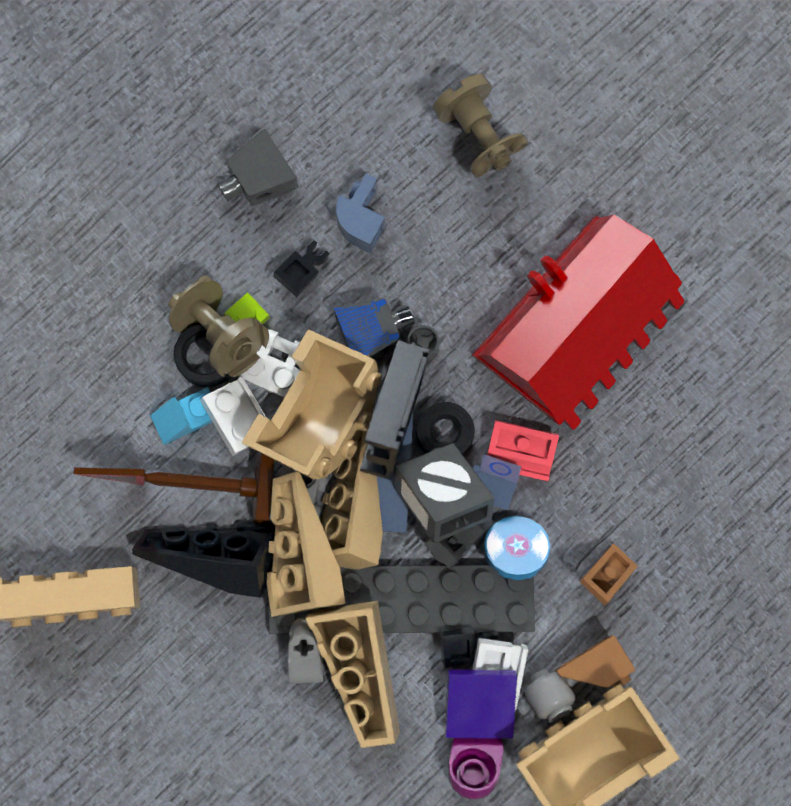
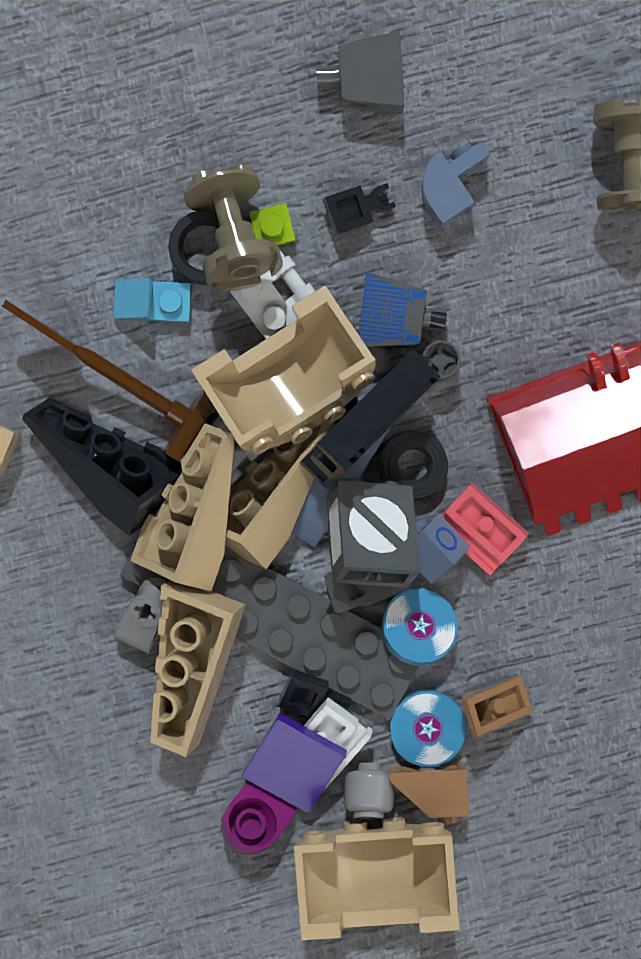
camera: 30 degrees right, 10 degrees up
white plate [200,377,267,456] -> none
none -> dark azure tile [390,690,466,767]

